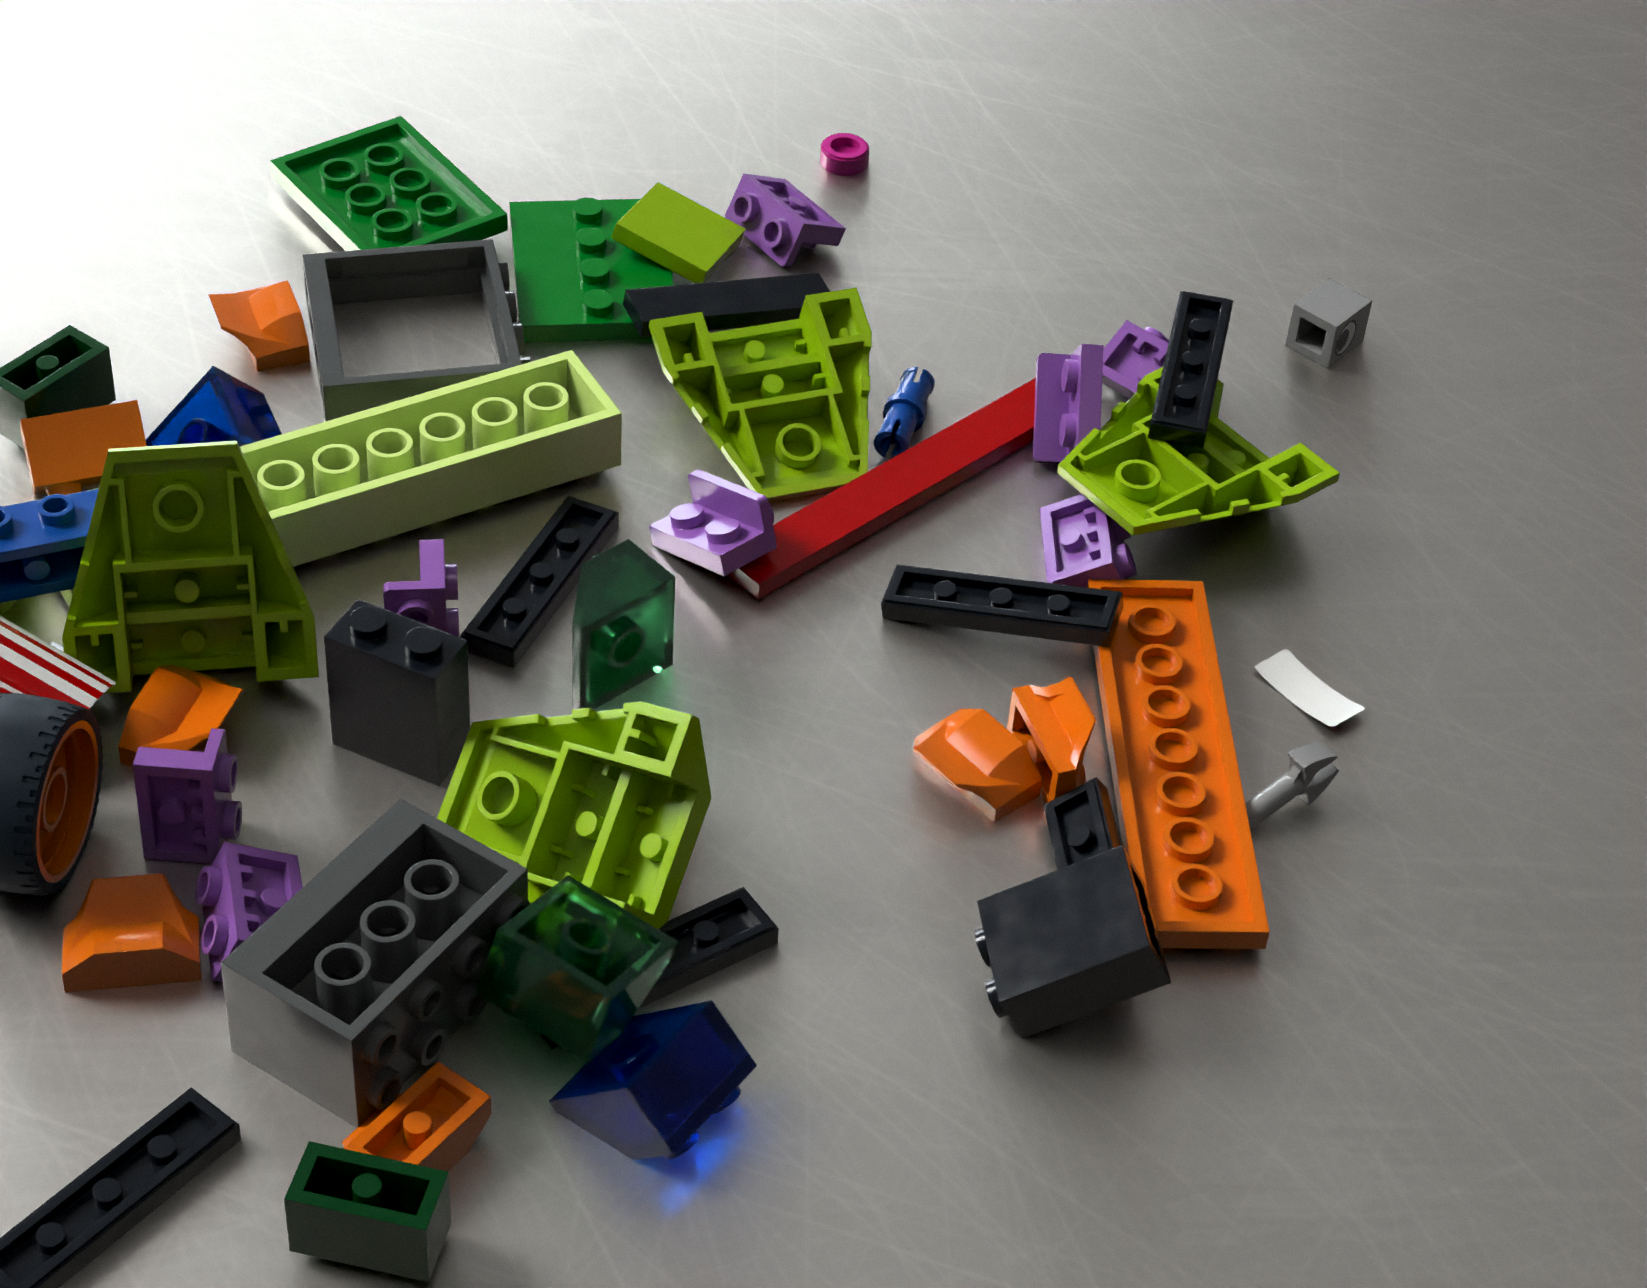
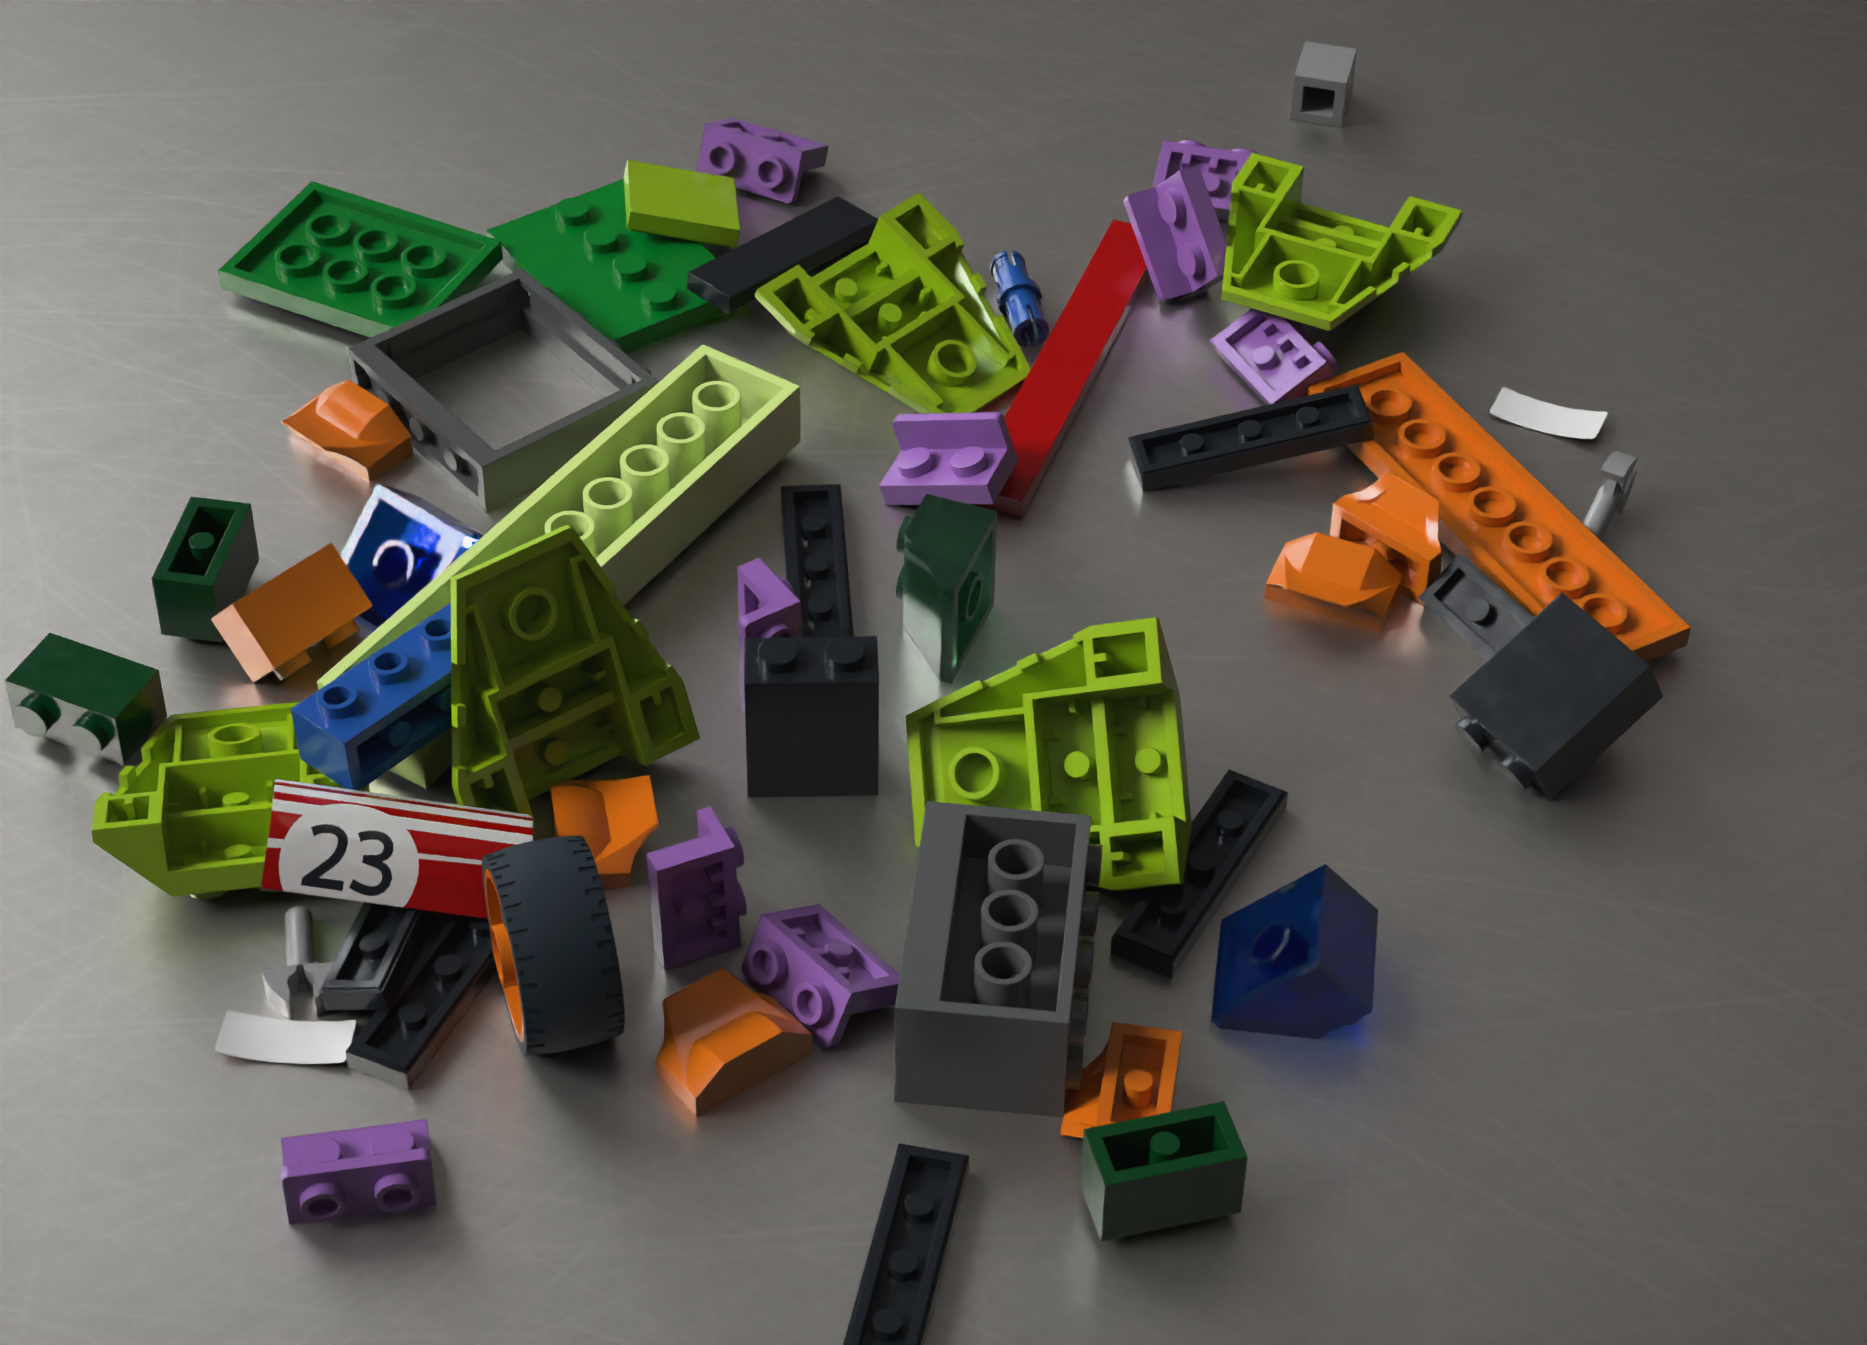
camera: 25 degrees left, 0 degrees up
clear green slope [476,875,679,1063] -> none
dark pink tile [820,133,869,176] -> none
black tile [1148,291,1233,448] -> none

